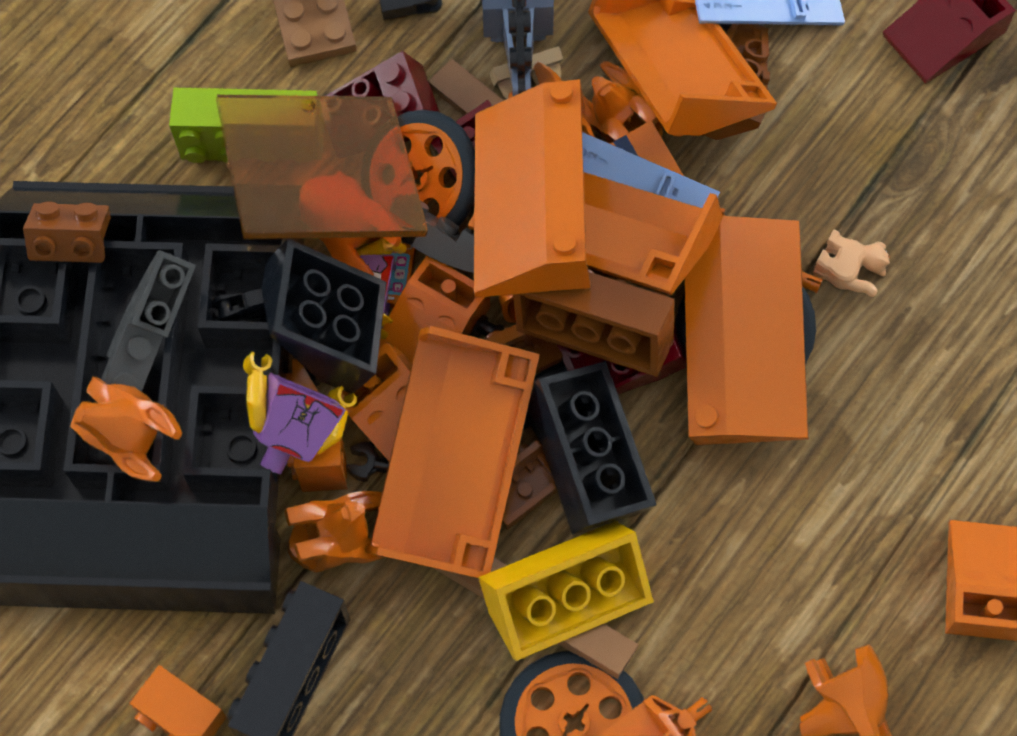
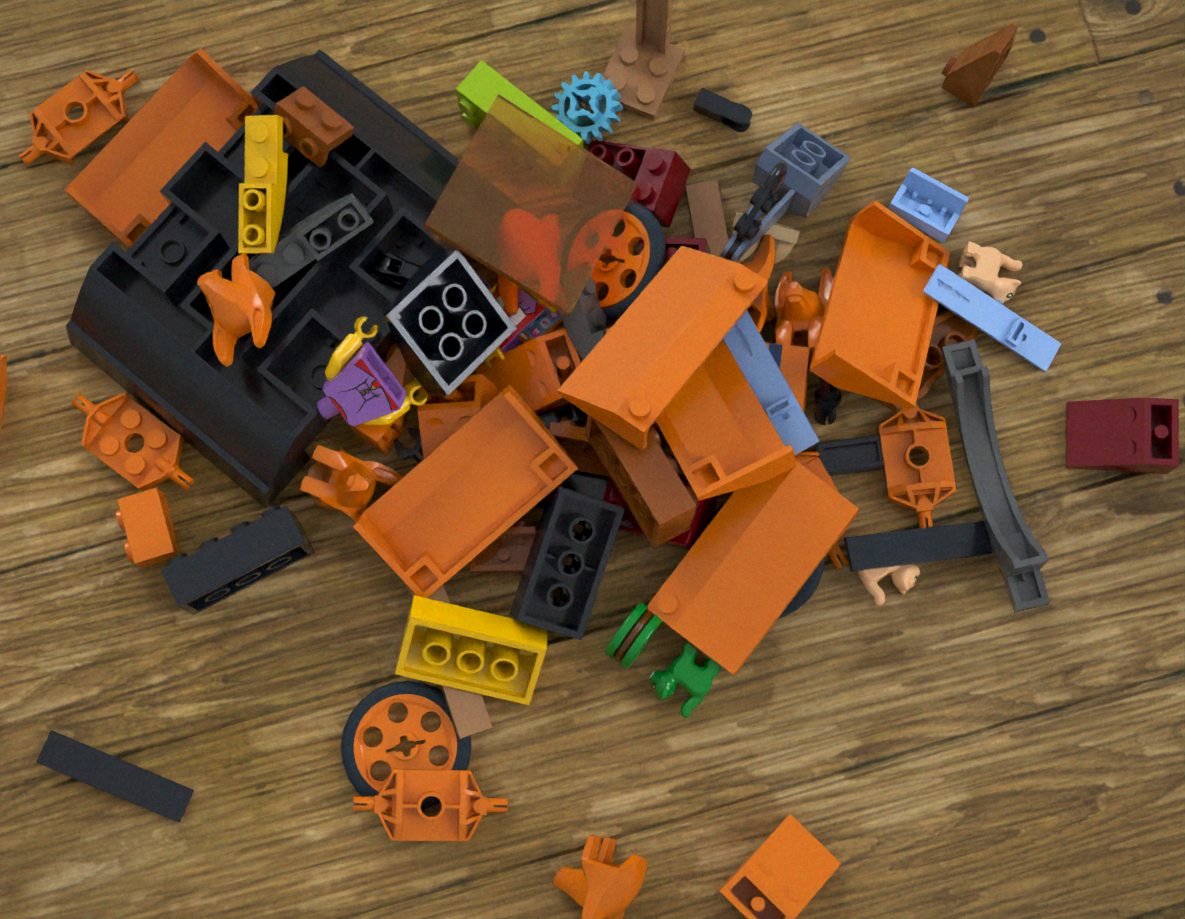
camera: 40 degrees right, 10 degrees up
none -> orange plate [71,392,195,491]
none -> yellow slope [238,115,288,254]
none -> medium azure gear [551,71,623,144]
none -> green head [605,602,663,669]
none -> green animal [649,642,722,718]
none -> black pin [814,377,842,425]
none -> black tile [814,434,884,477]
none -> black piece [844,521,992,572]
none -> orange plate [876,405,956,528]
none -> dark grey slope [941,339,1050,613]

